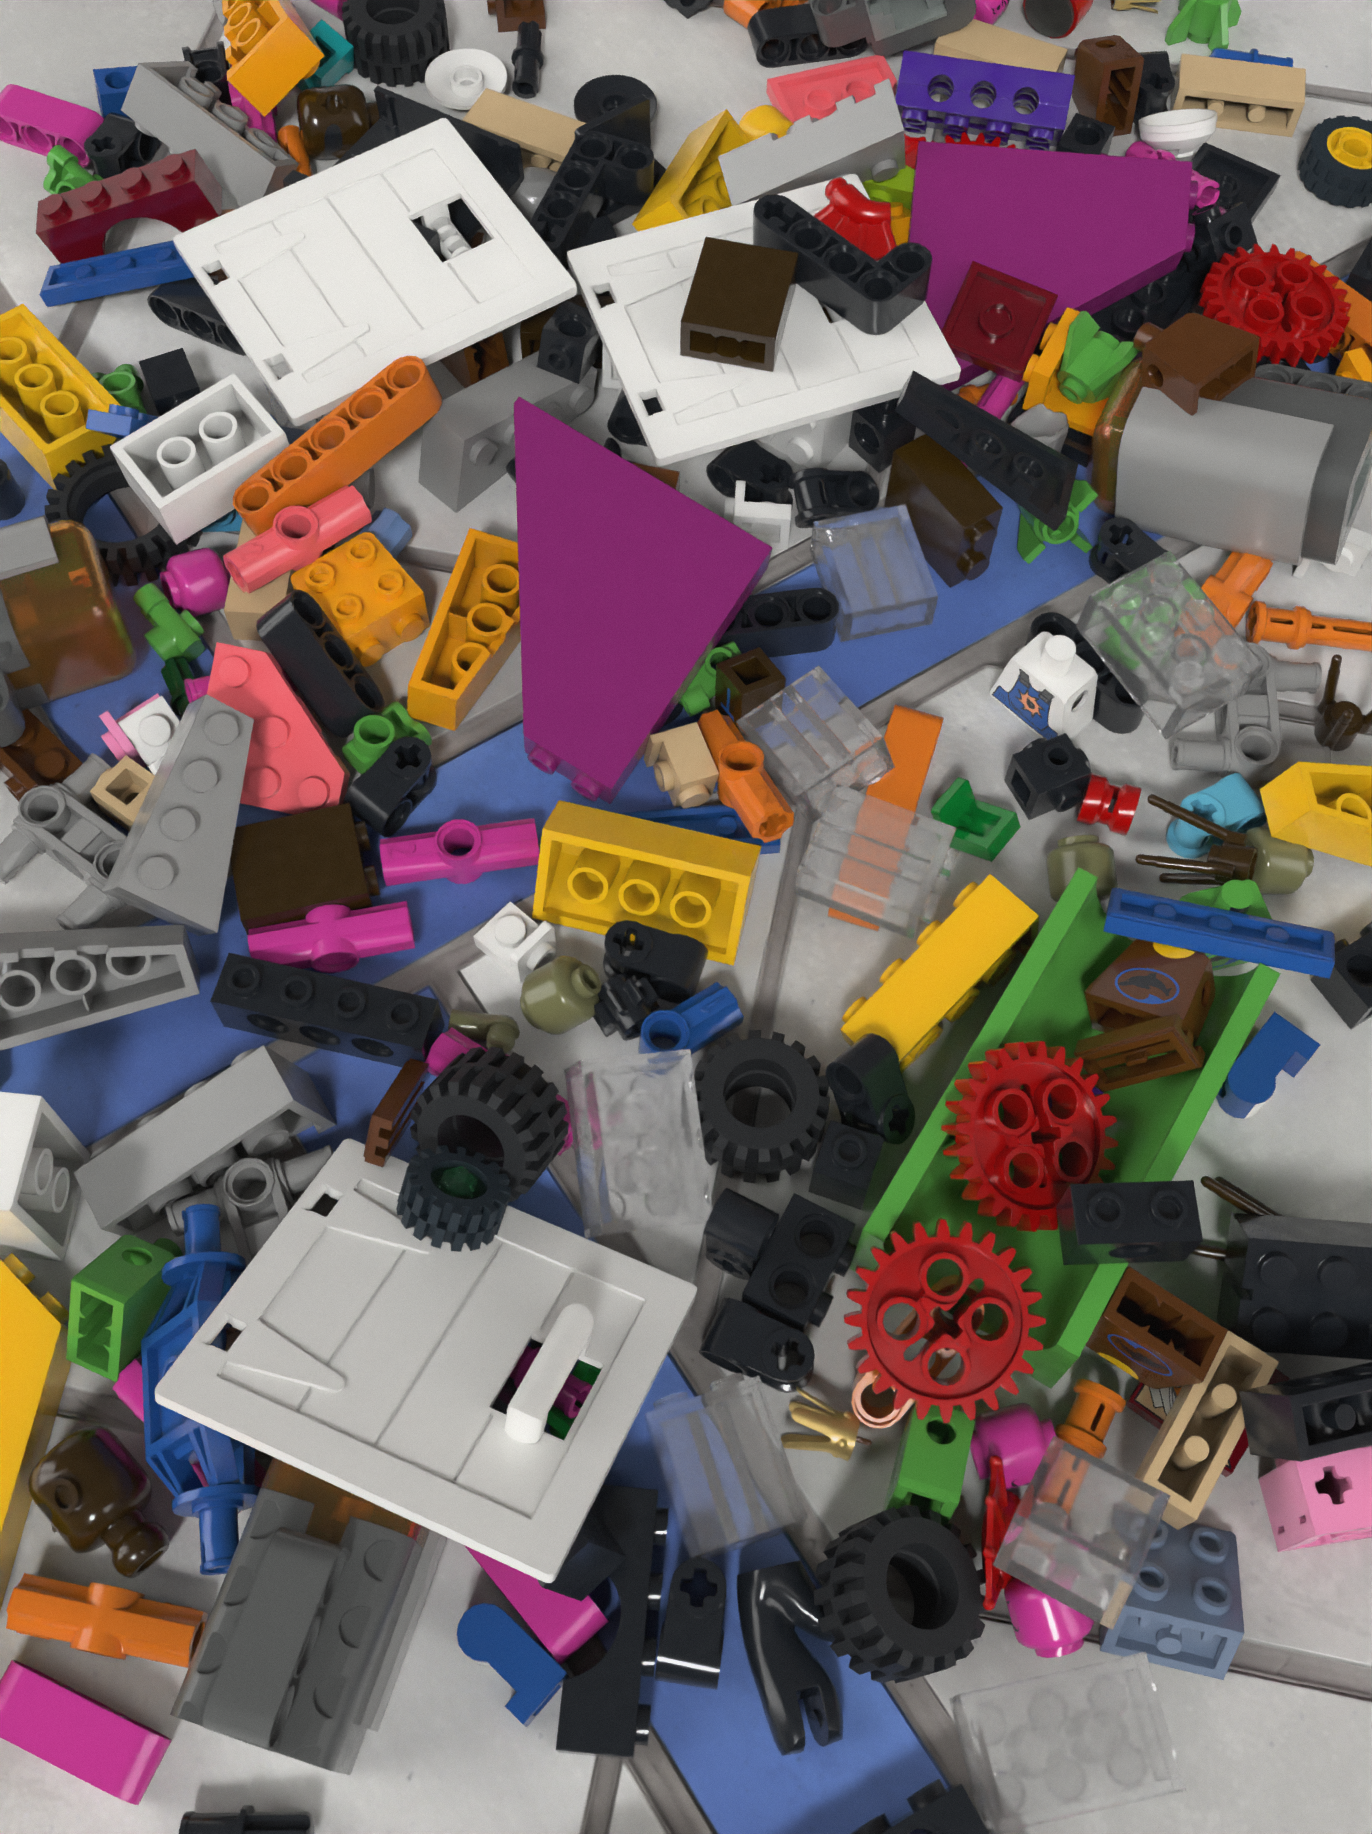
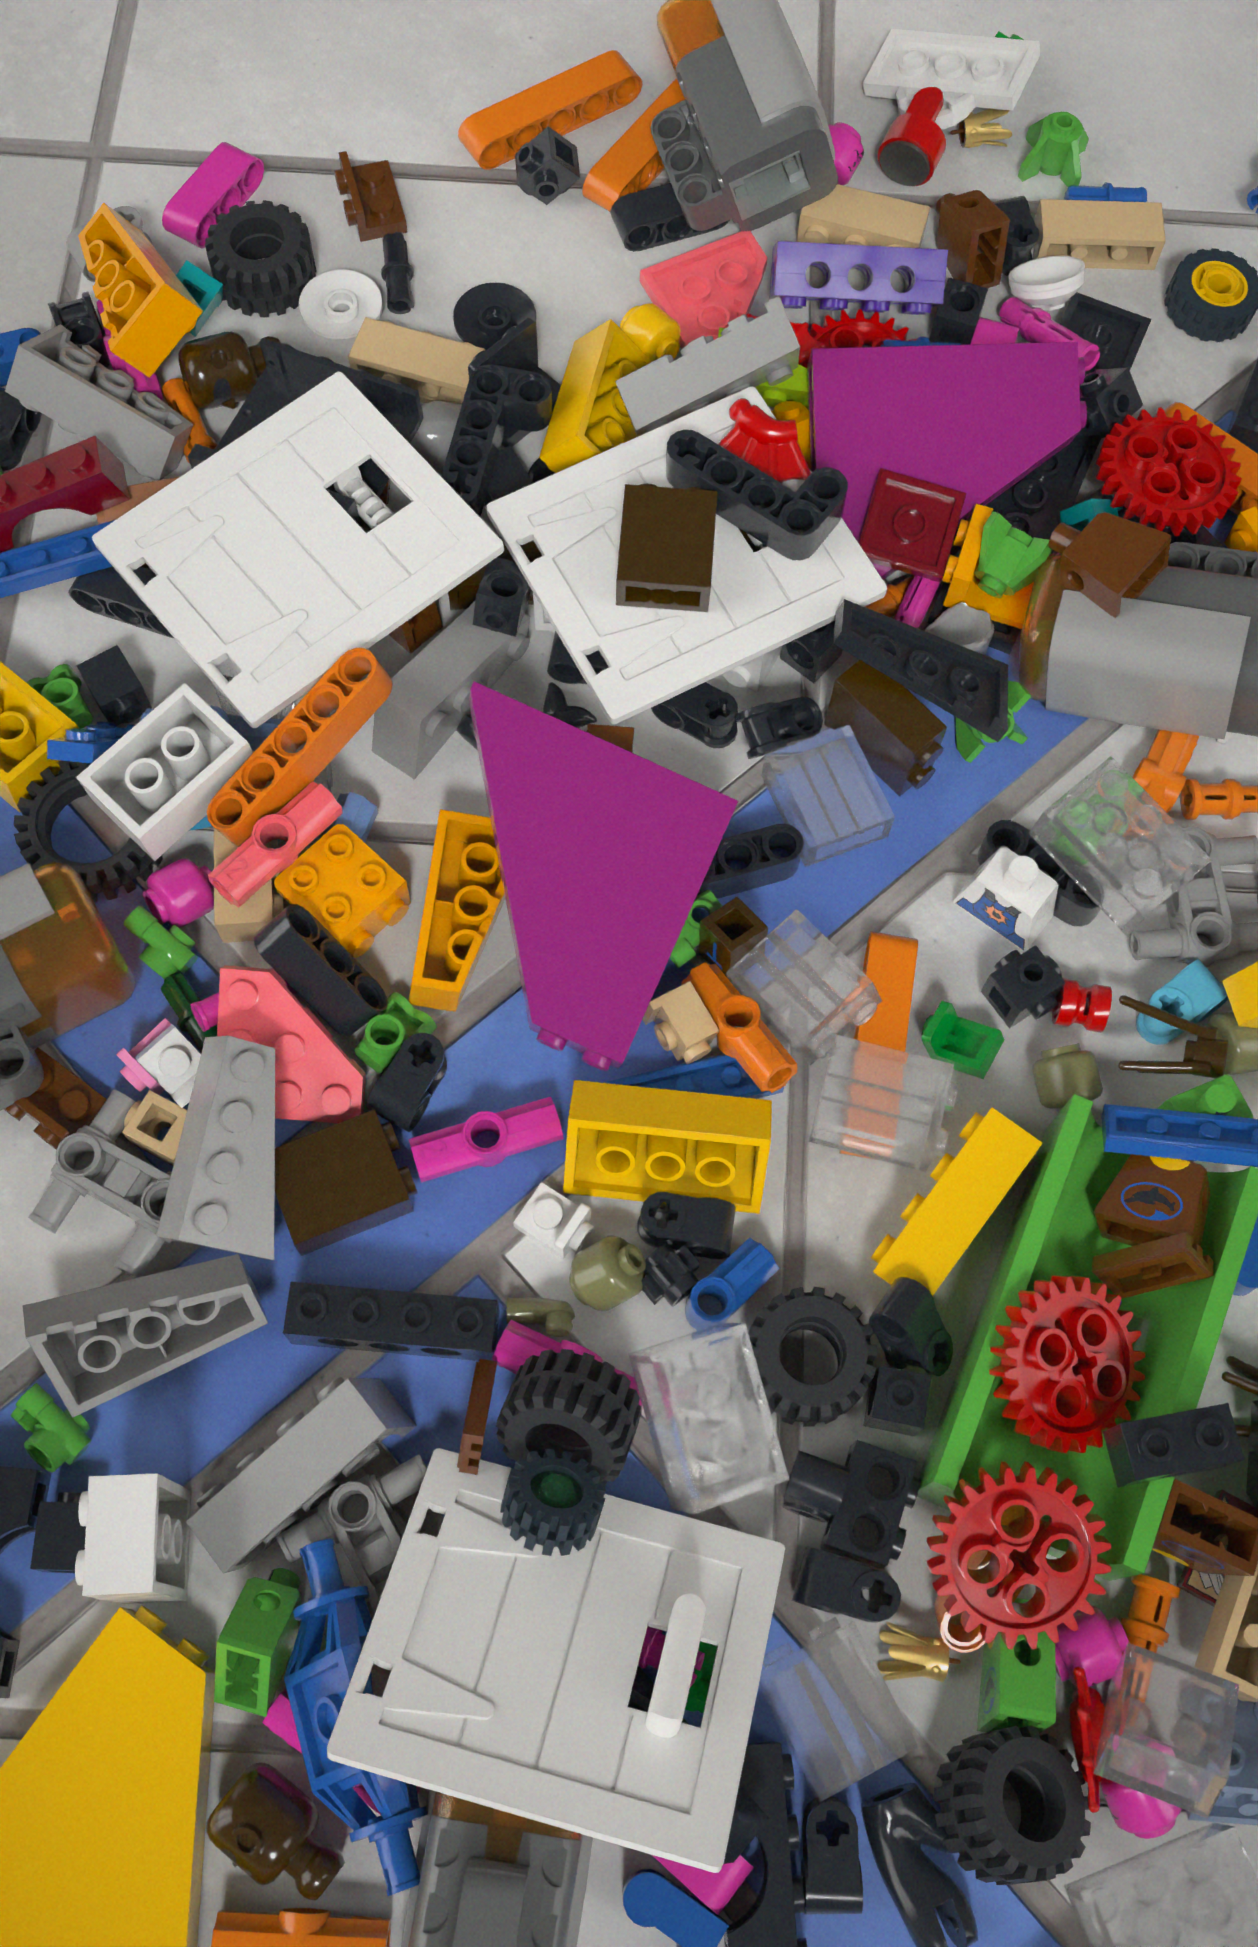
camera: 10 degrees left, 5 degrees up
dark pink piece [247,901,415,973] -> none
white bracket [724,480,792,549] -> none
black piece [1088,517,1183,610] -> none

